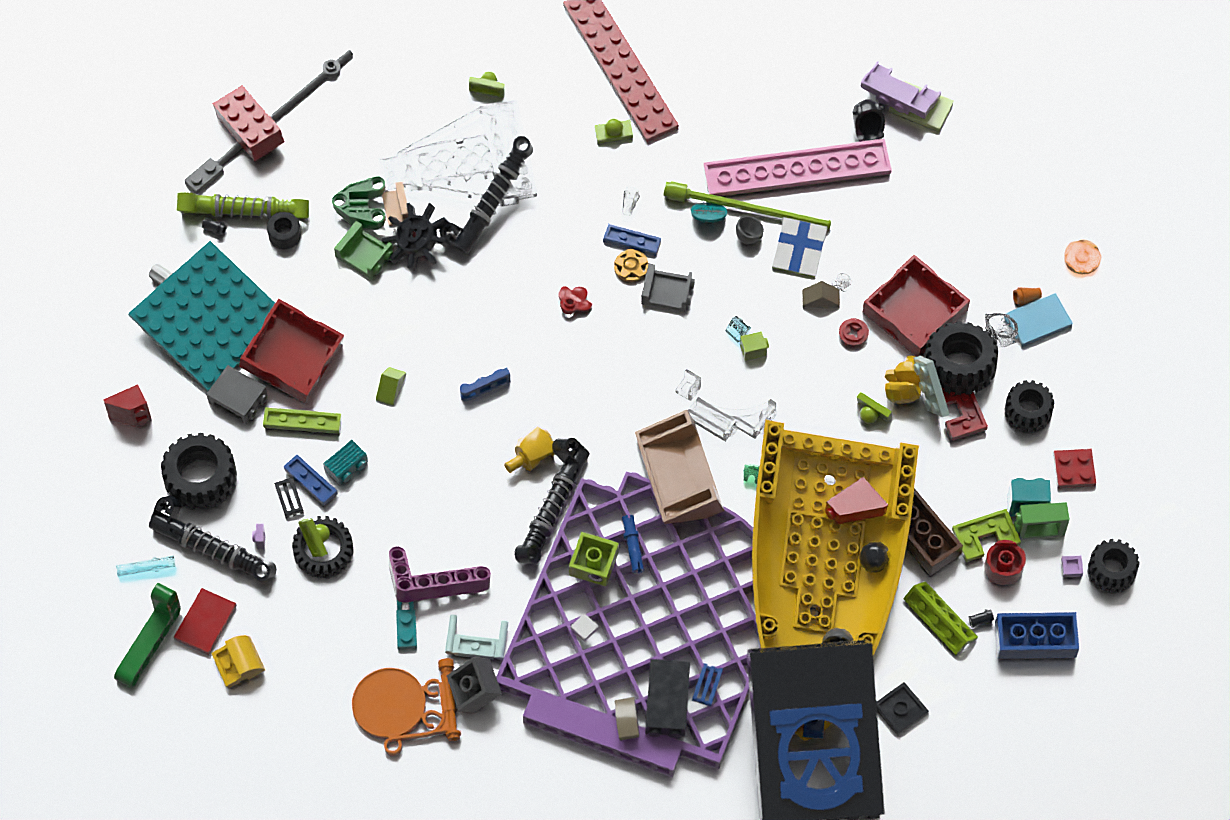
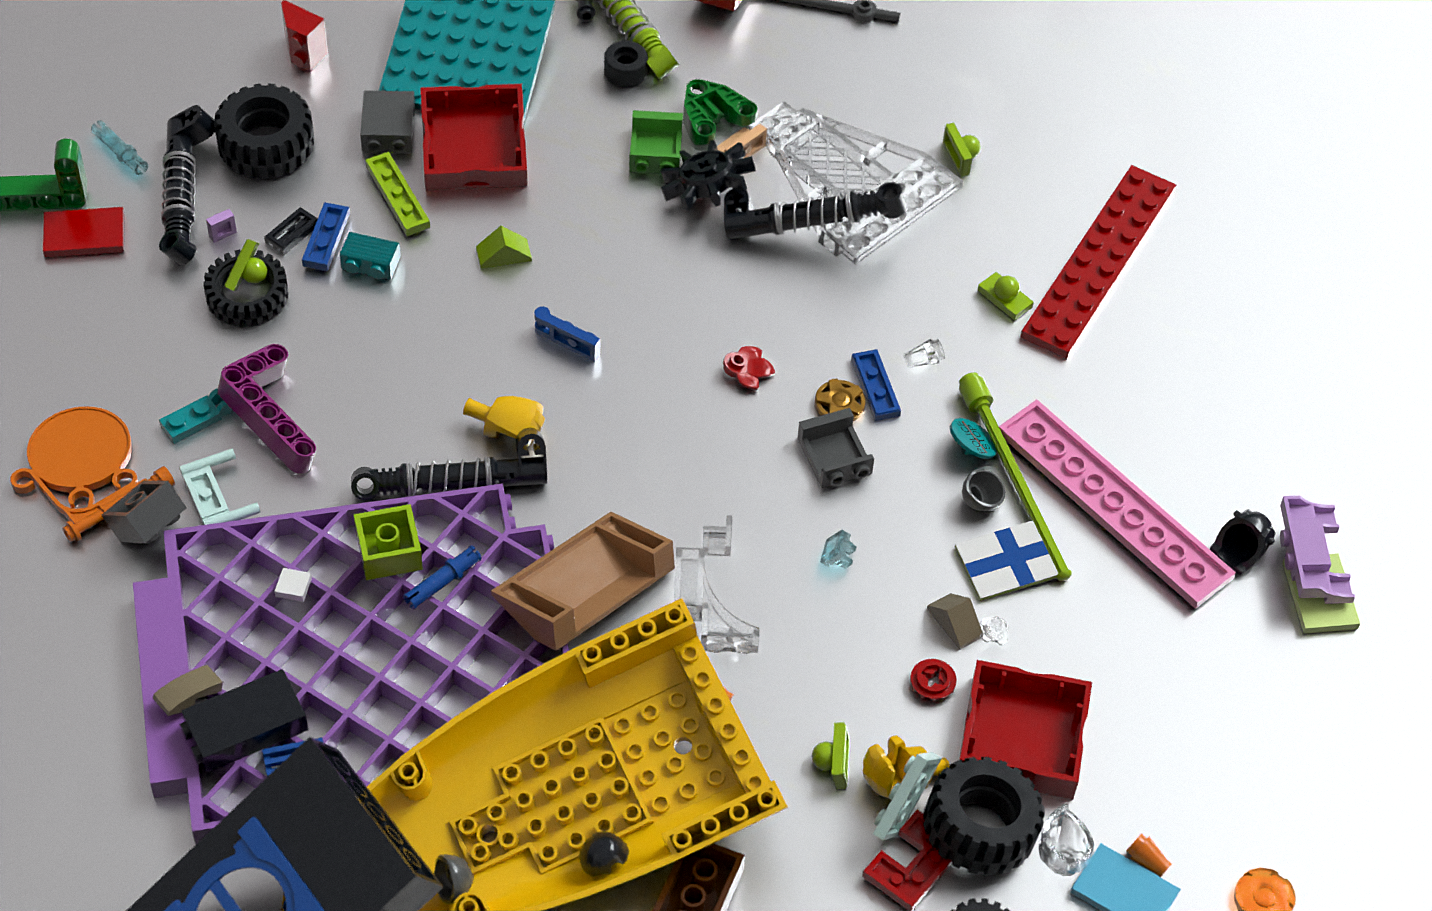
camera: 55 degrees right, 10 degrees down
yellow brick [211,635,266,688] -> none
lime brick [739,331,770,361] -> none
slope [825,477,888,525] -> none

